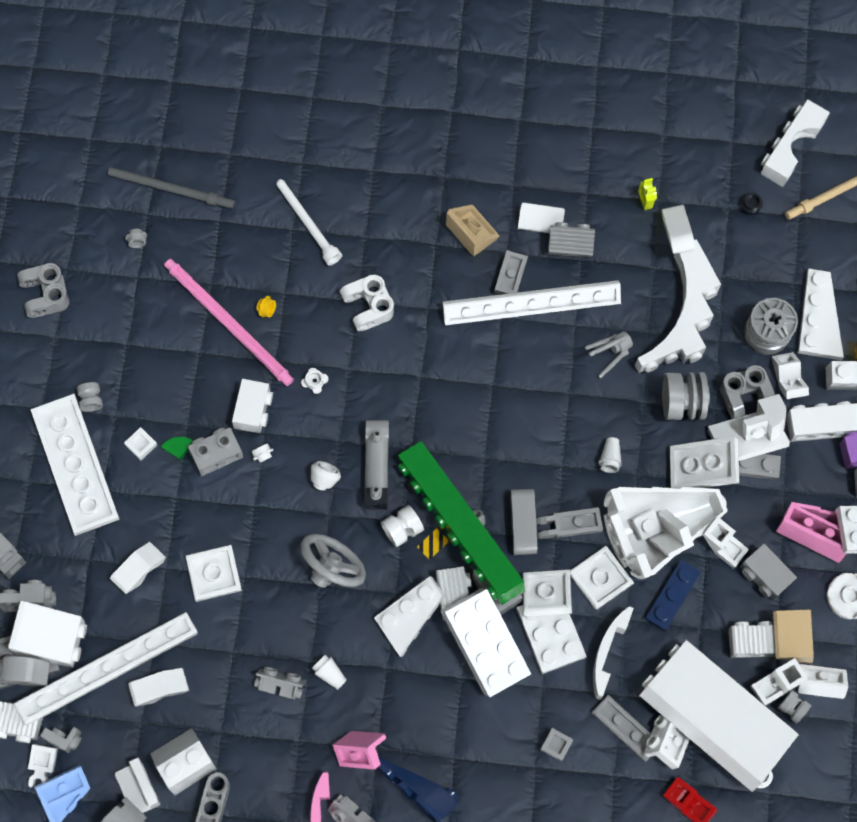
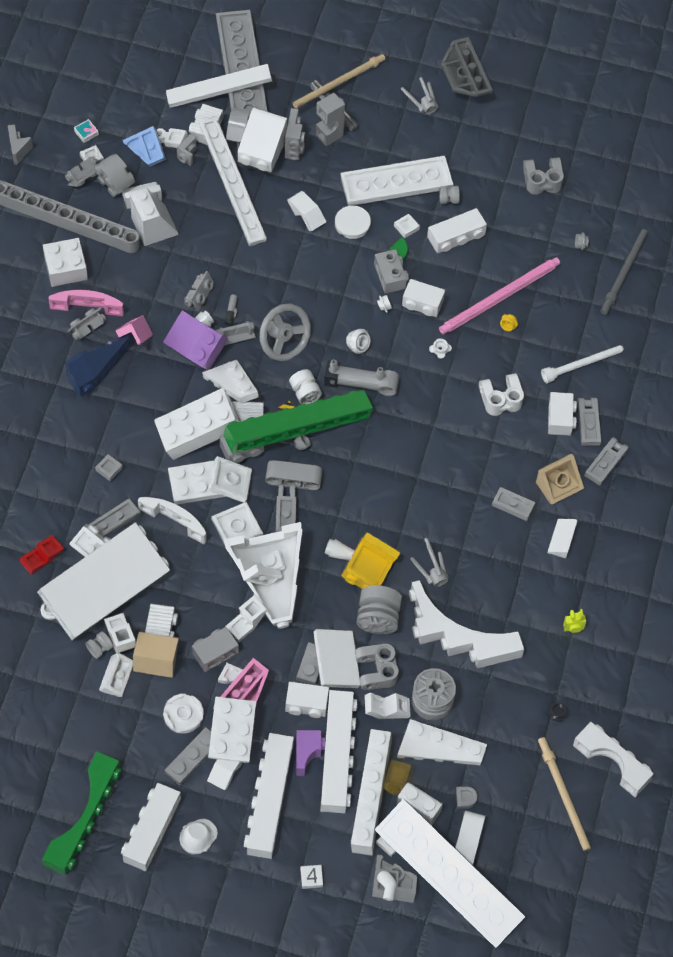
camera: 100 degrees right, 10 degrees down
white slope [128,668,189,706] -> none
white tile [186,545,242,602] -> none
white tile [443,280,621,325] -> none
light grey brick [548,222,595,258] -> none
dark blue plate [645,560,701,632] -> none
white beam [662,205,695,254] -> none
white plate [670,436,739,489] -> none
white brick [742,394,786,441] -> none
none -> medium lavender slope [163,310,228,370]
none -> light grey hinge [215,321,256,345]
none -> white tile [218,663,243,684]
none -> piece [225,293,237,326]
none -> white brick [285,682,329,718]
none -> white tile [335,206,371,239]
none -> yellow panel [341,533,400,589]
none -> white brick [427,208,487,254]
none -> white brick [548,392,577,436]
none -> light grey plate [577,398,601,446]
none -> light grey plate [584,437,629,486]

